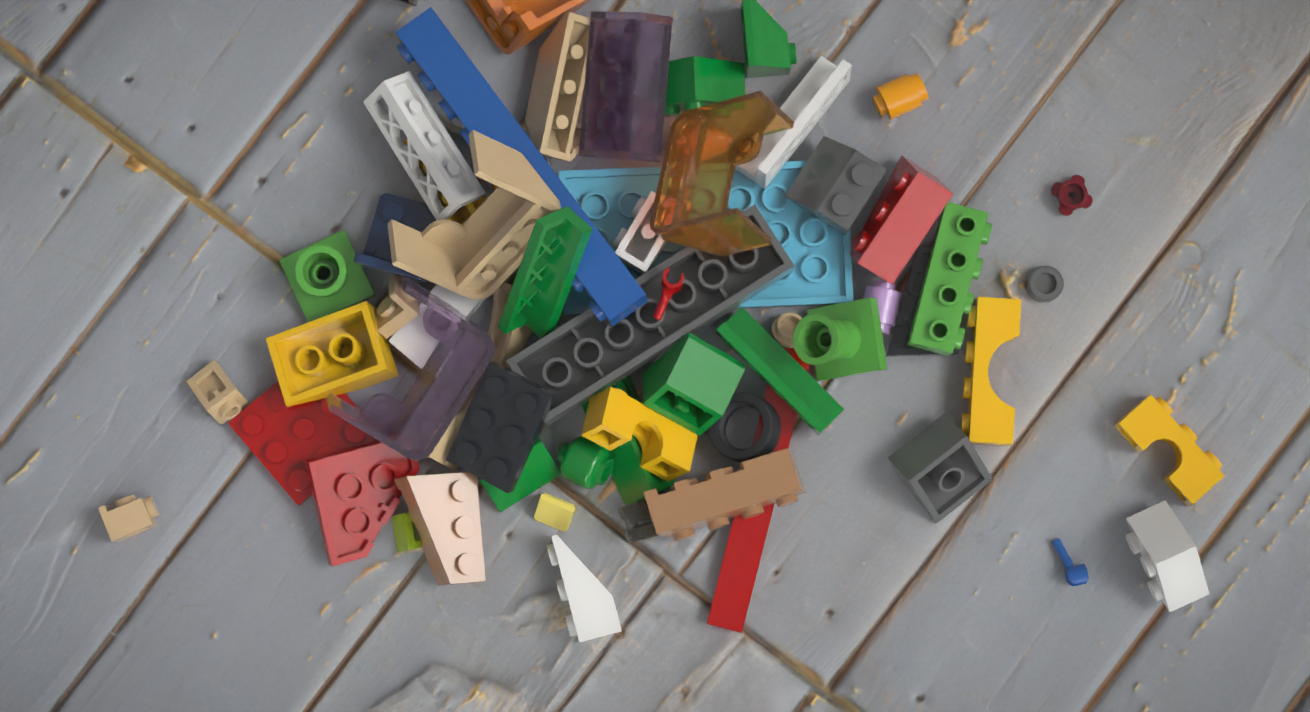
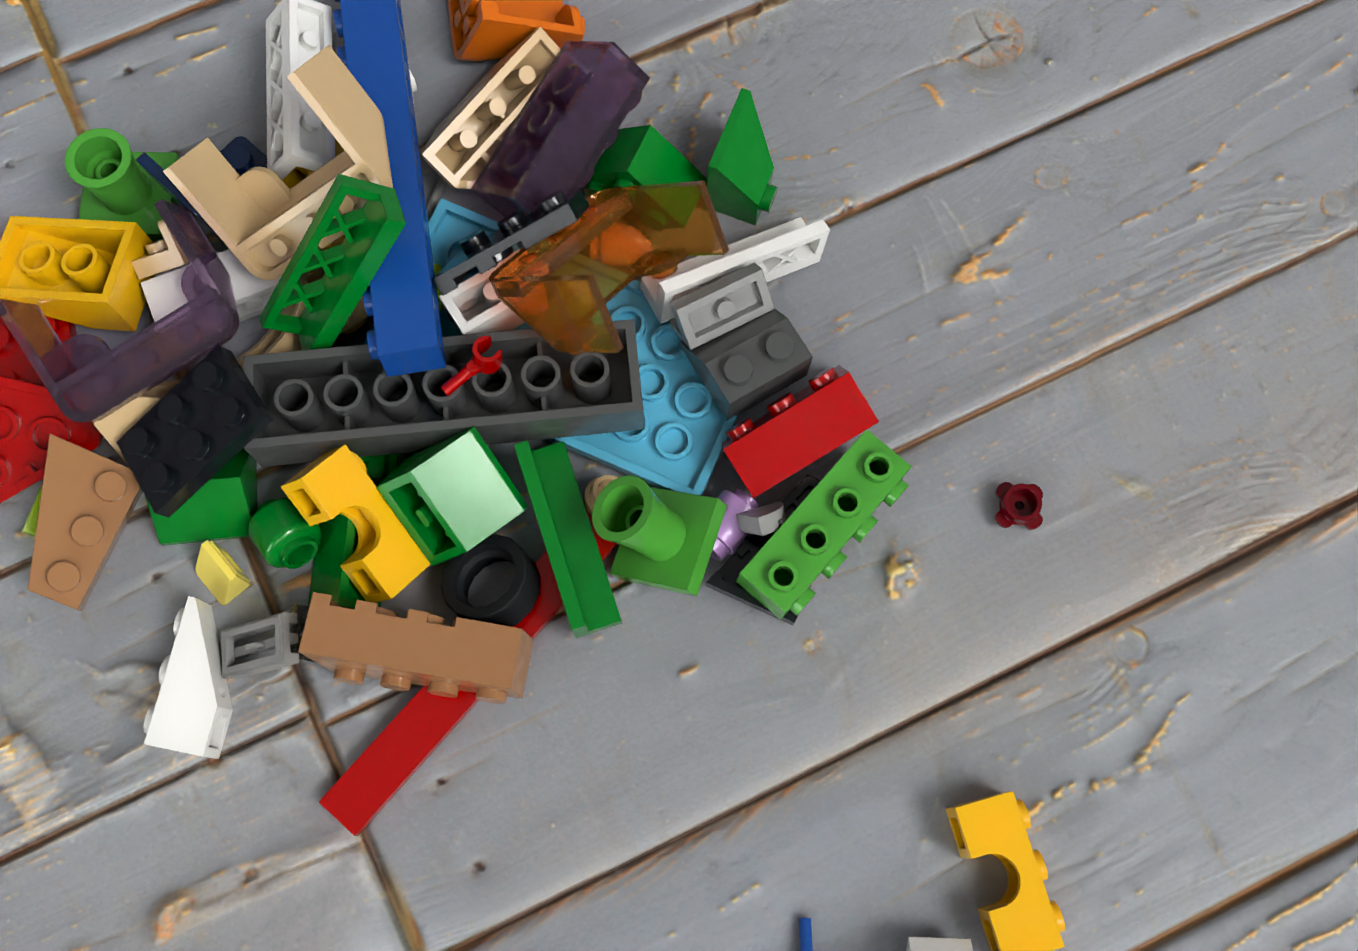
camera: 25 degrees right, 10 degrees down
light orange brick [872,73,929,120] -> none
dark grey slope [888,414,993,524] -> none
yellow arch [960,297,1022,446] -> none
dark grey tile [1026,266,1064,303] -> none
none -> light grey tile [221,612,299,679]
none -> black wing [433,189,590,296]
none -> light grey panel [669,262,775,350]
none -> light grey tile [736,501,787,536]

